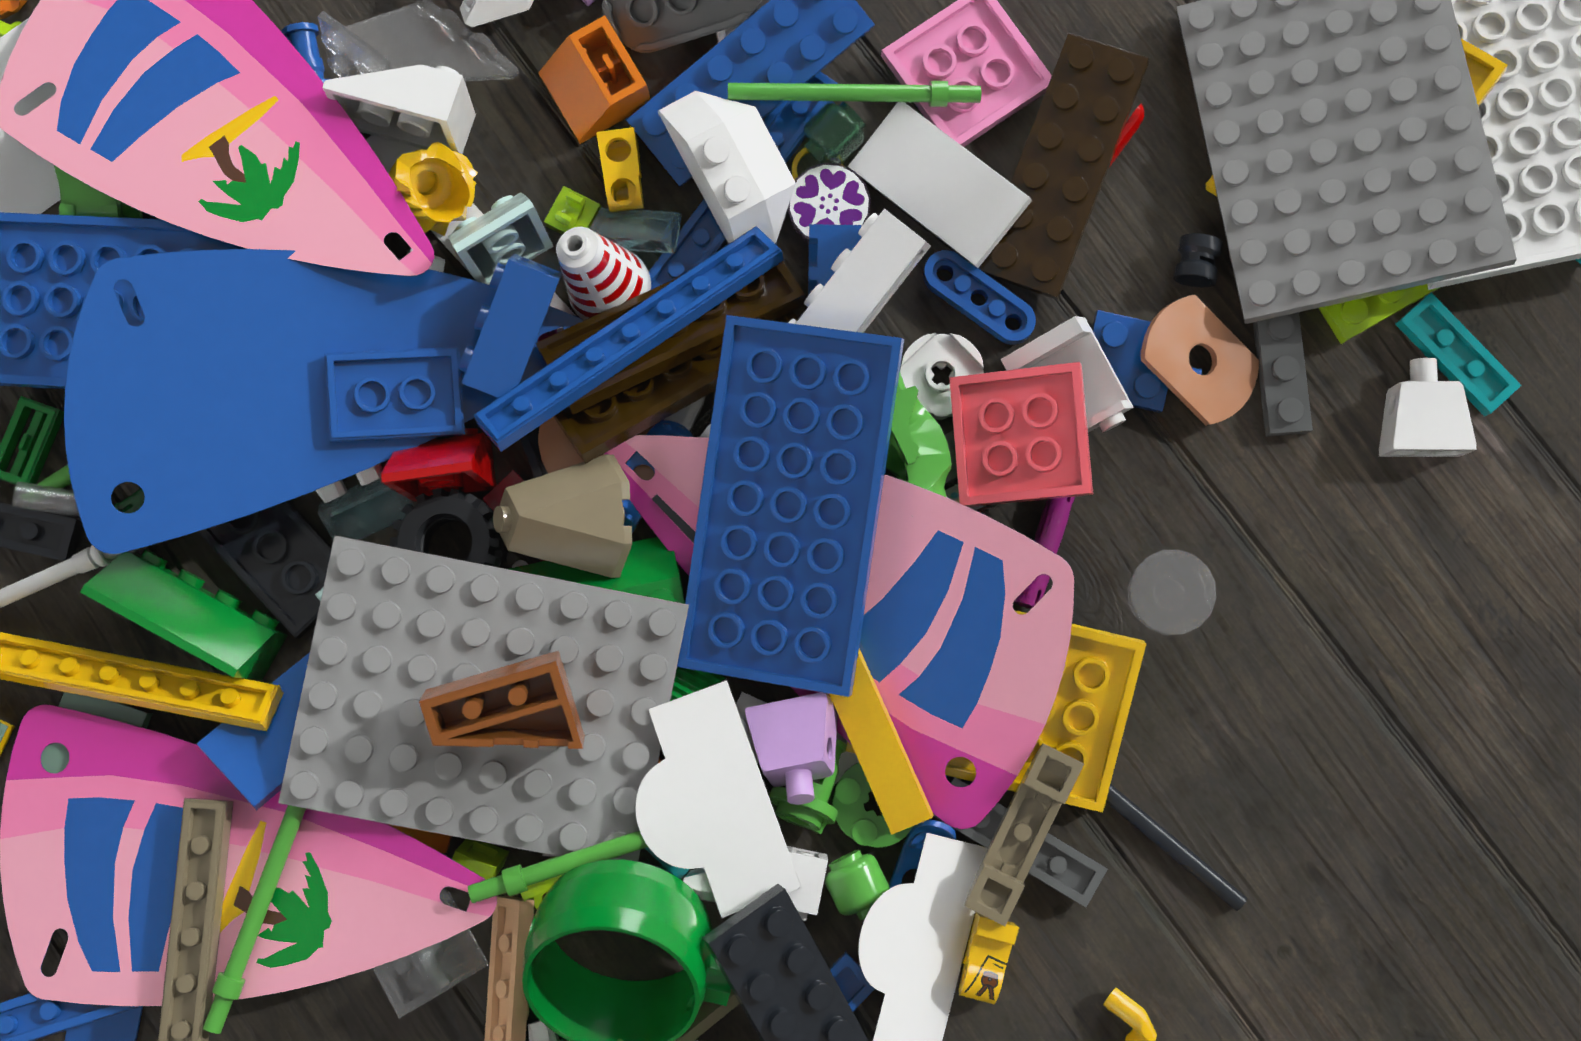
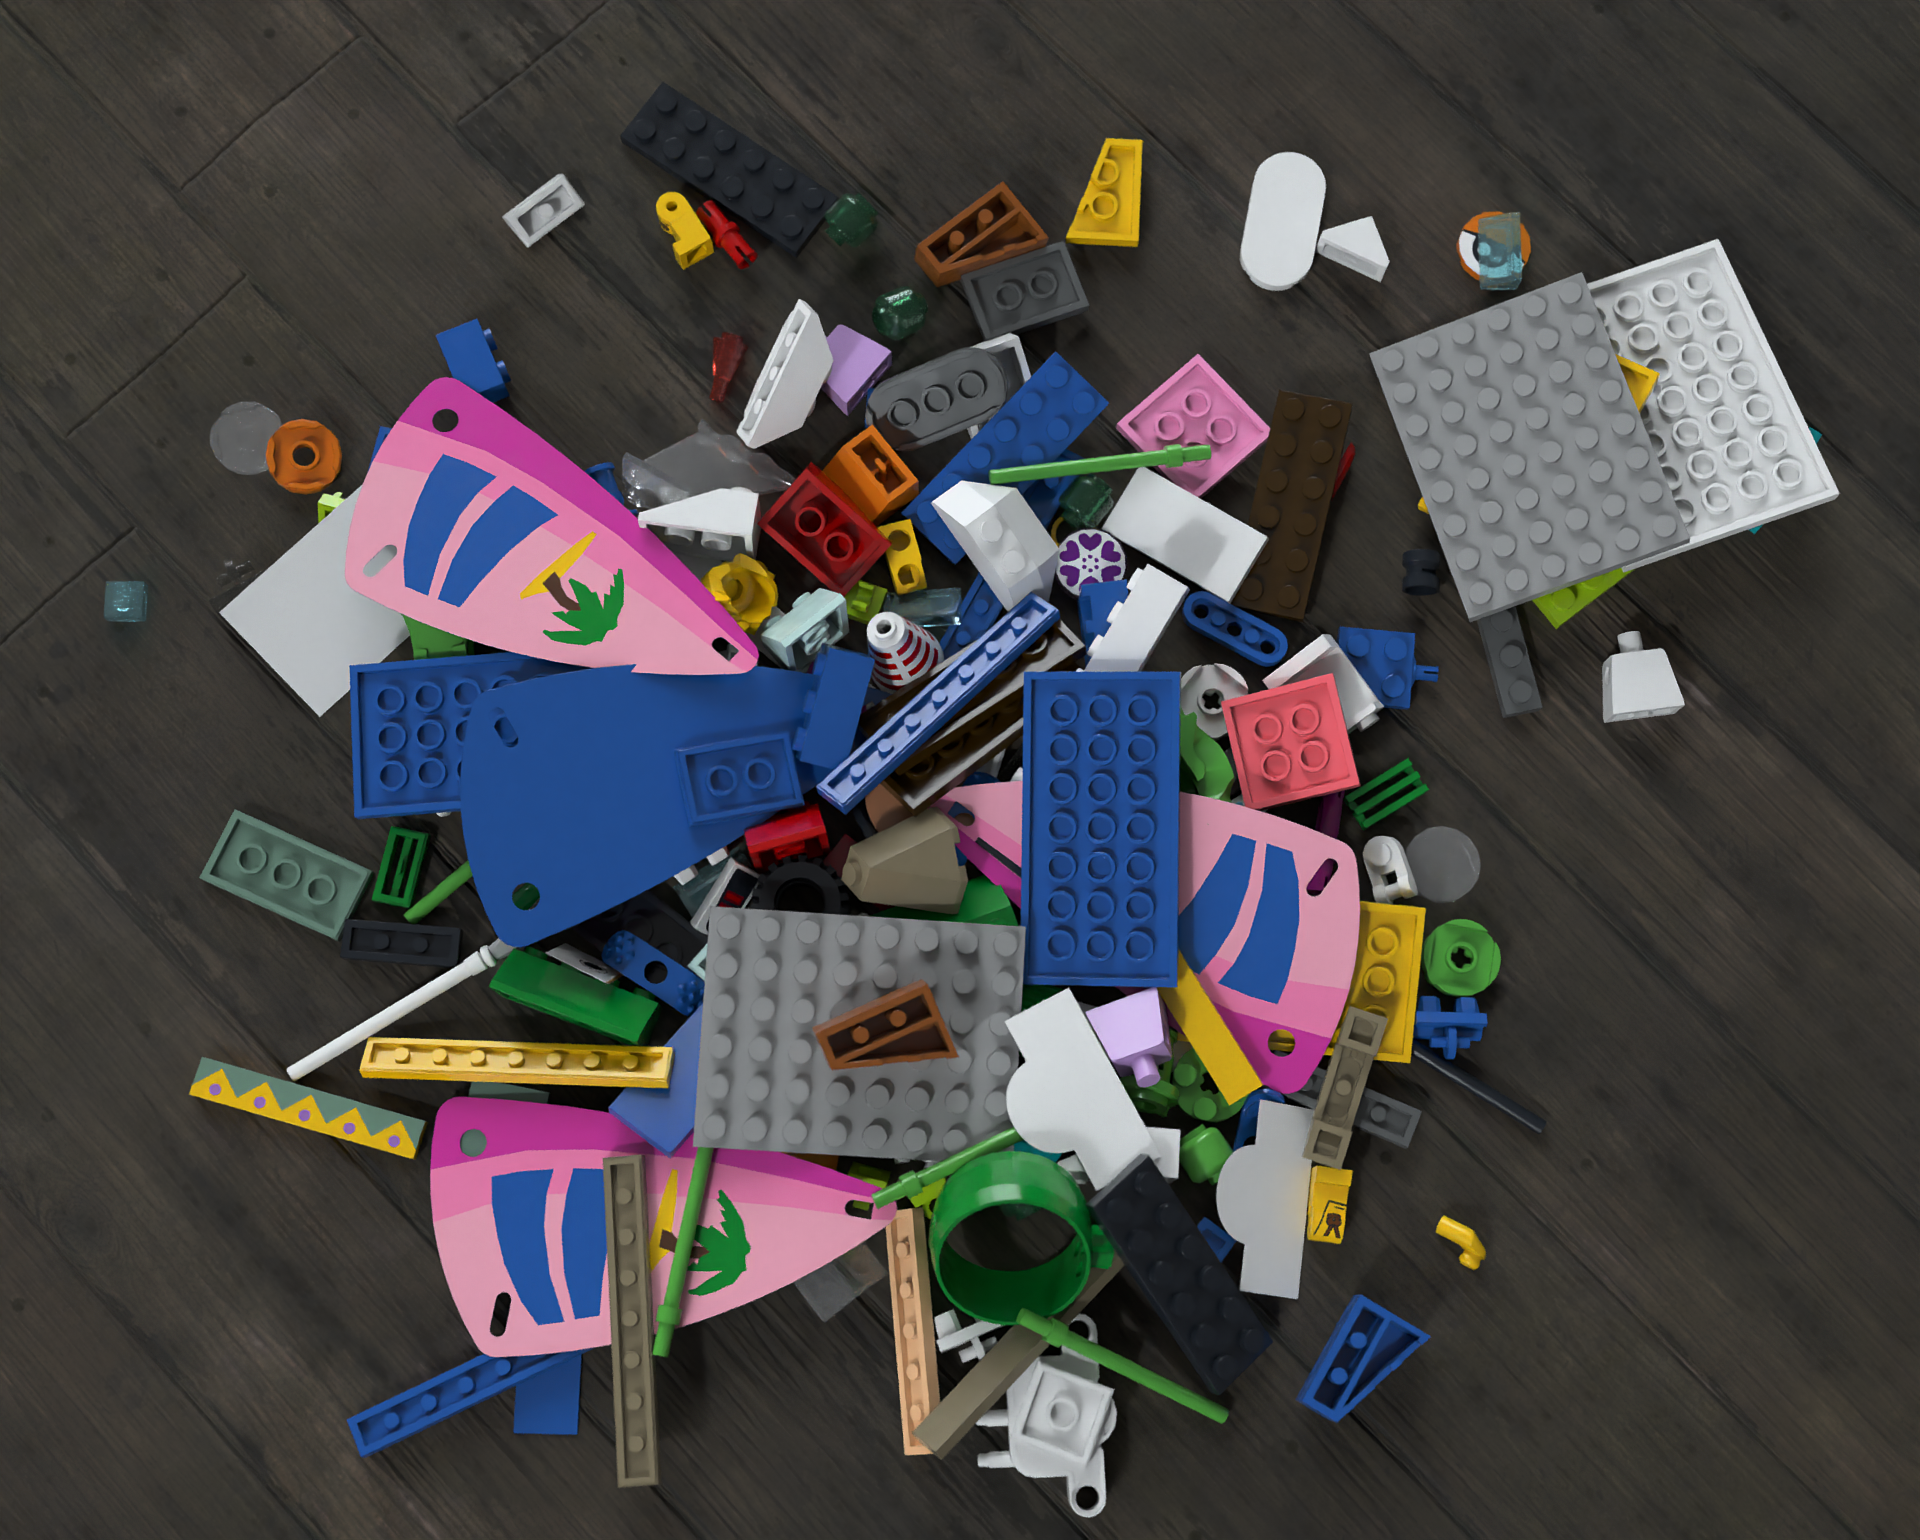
camera: 15 degrees left, 5 degrees down
clear axle [13,481,80,518] -> none
nougat piece [1141,295,1259,425] -> none
teal plate [1395,292,1522,417] -> none
none -> white sticker [546,943,624,984]
none -> blue piece [602,930,705,1016]
none -> slope [690,857,761,935]
none -> red slope [757,462,892,597]
none -> green tile [1343,758,1429,831]
none -> white plate [1363,836,1418,904]
none -> blue hips [1413,996,1488,1059]
none -> bright green plate [1421,919,1501,998]

